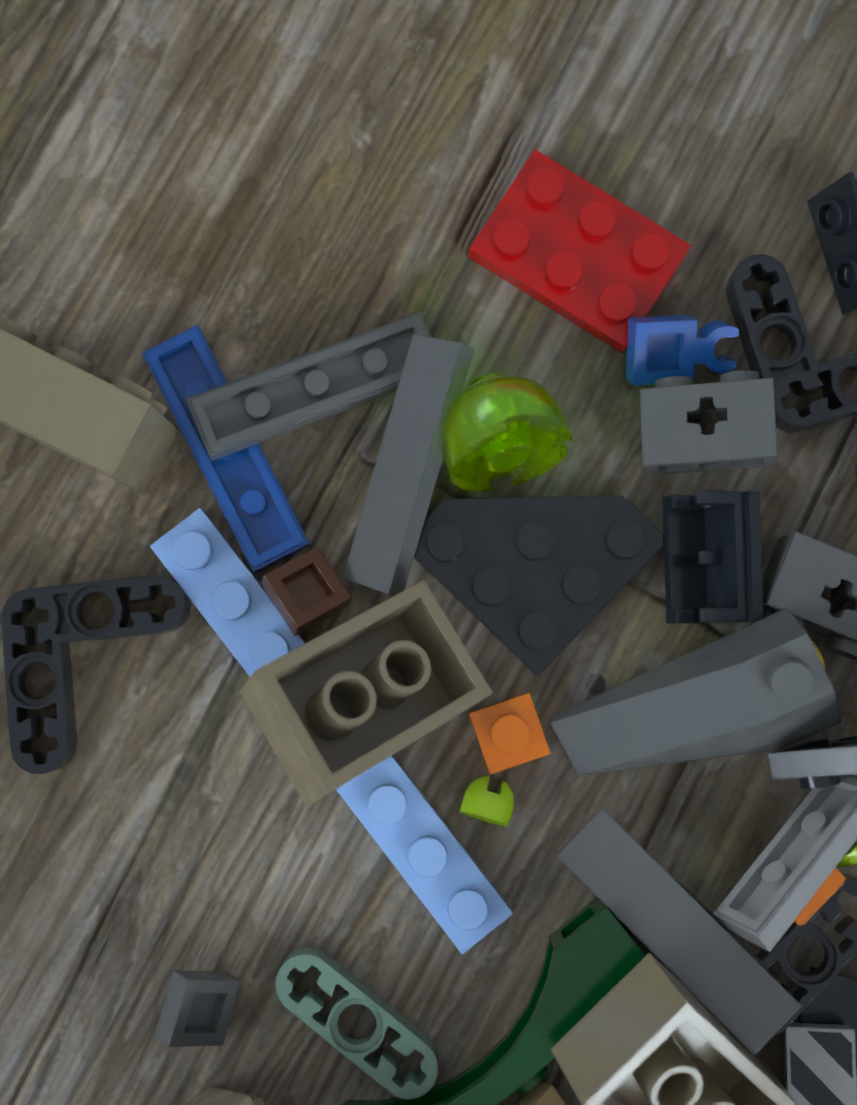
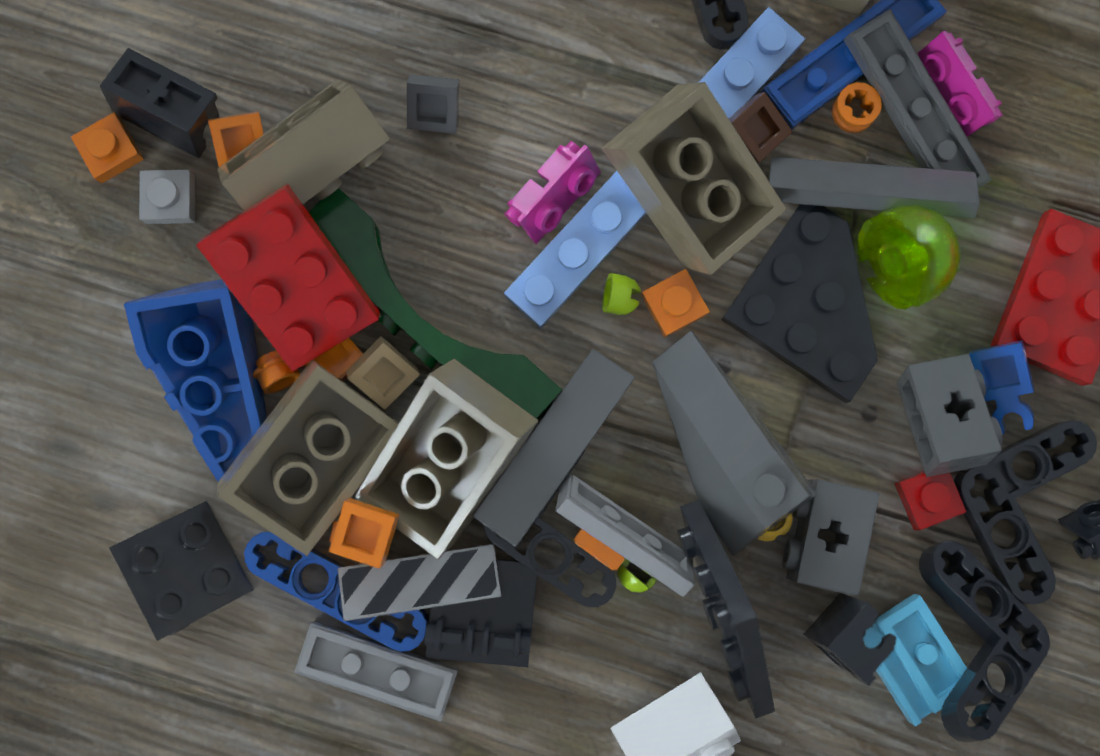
camera: 75 degrees right, 0 degrees up
sand green beam [275,947,438,1099] -> none
black hinge [662,490,764,624] -> none
none -> dark pink hinge [504,141,601,244]
none -> orange bush [832,82,882,133]
none -> red plate [894,471,967,531]
none -> dark pink hinge [917,30,1003,137]

